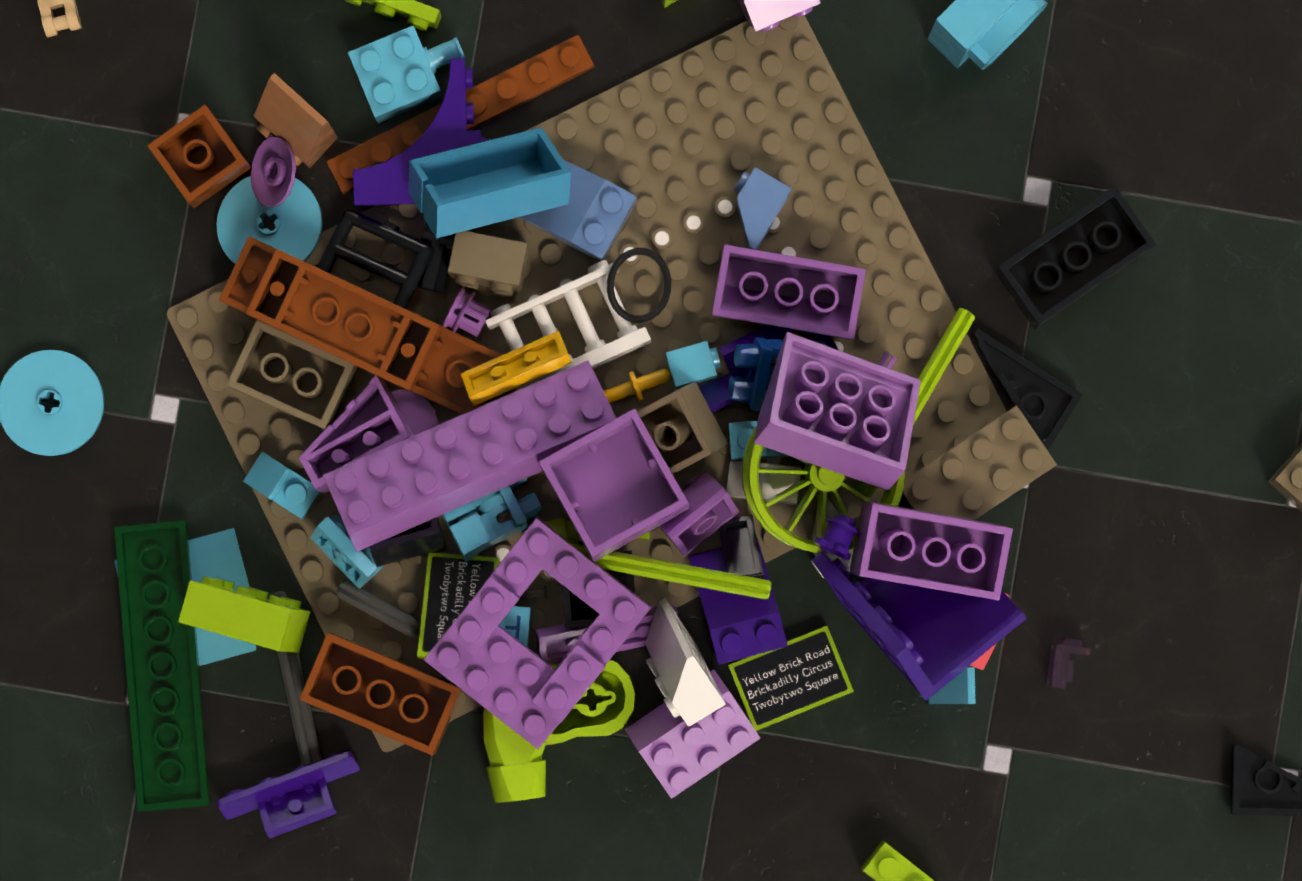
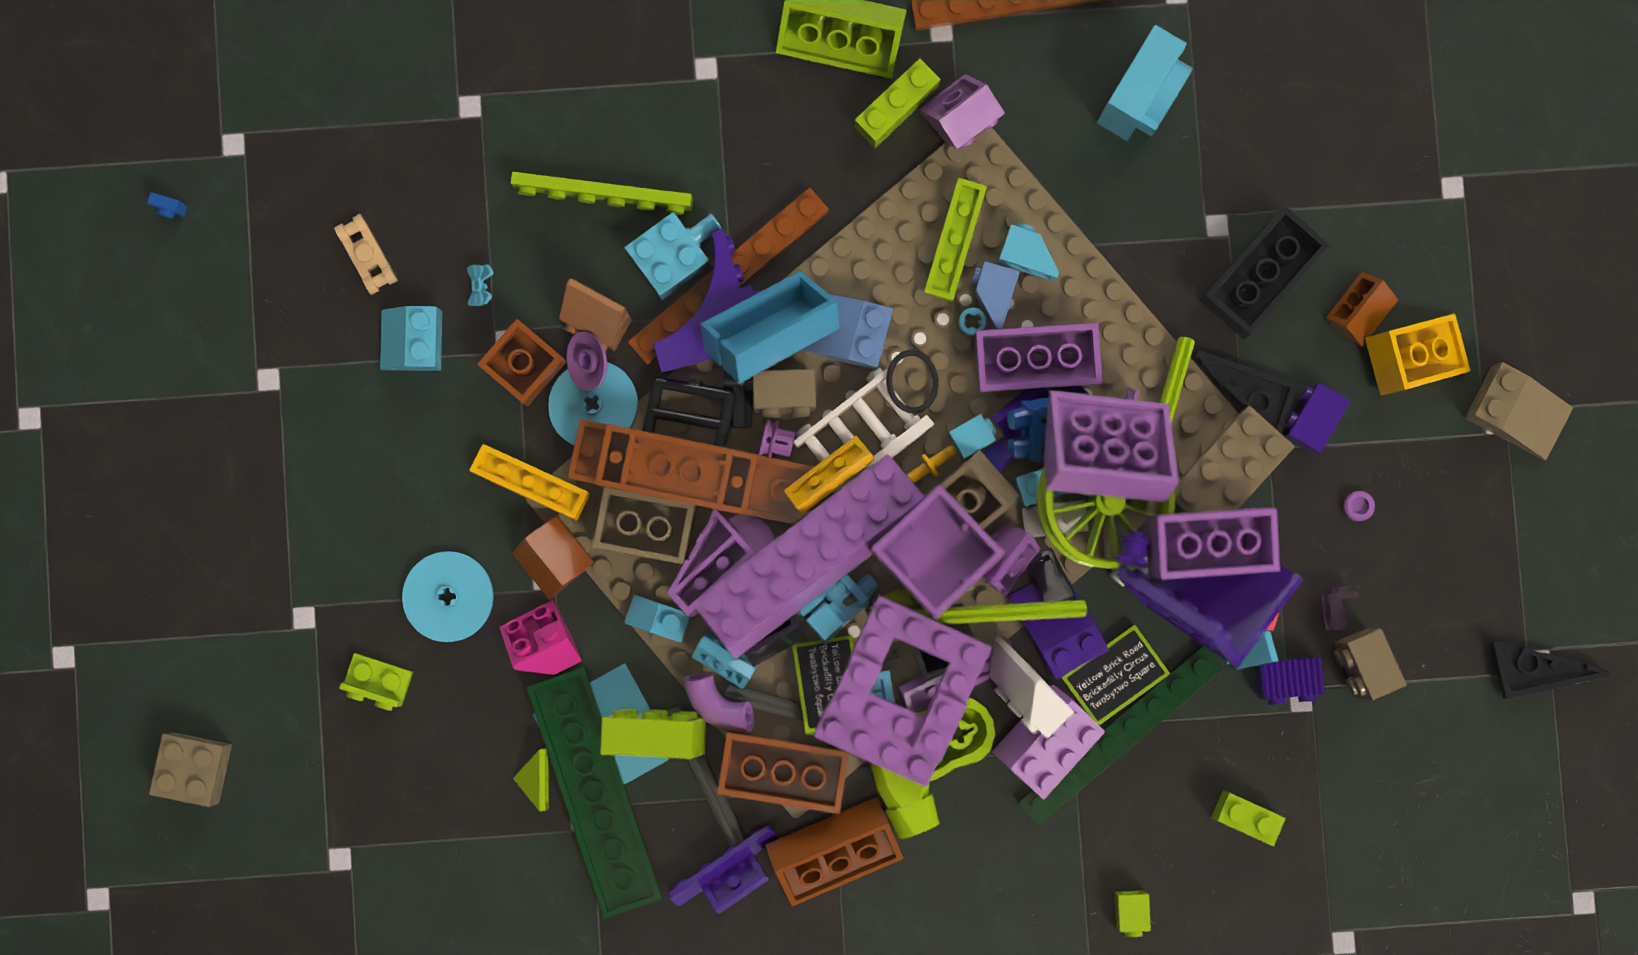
camera: 20 degrees left, 0 degrees up
none -> medium azure slope [380,306,442,371]
none -> medium azure piece [467,264,493,306]
none -> yellow plate [469,444,590,521]
none -> dark pink slope [499,600,582,675]
none -> dark orange slope [512,515,595,600]
none -> lime slope [513,748,549,811]
none -> medium lavender cylinder [683,672,754,733]
none -> dark orange slope [765,797,904,907]
none -> lime plate [924,177,987,302]
none -> medium azure bush [958,308,986,336]
none -> medium azure slope [998,223,1059,282]
none -> dark green plate [1018,646,1223,826]
none -> dark purple brick [1256,657,1325,705]
none -> dark purple brick [1284,382,1351,455]
none -> dark orange brick [1326,271,1398,346]
none -> dark tan brick [1333,628,1407,700]
none -> medium lavender tile [1342,491,1375,521]
none -> yellow slope [1365,314,1471,396]

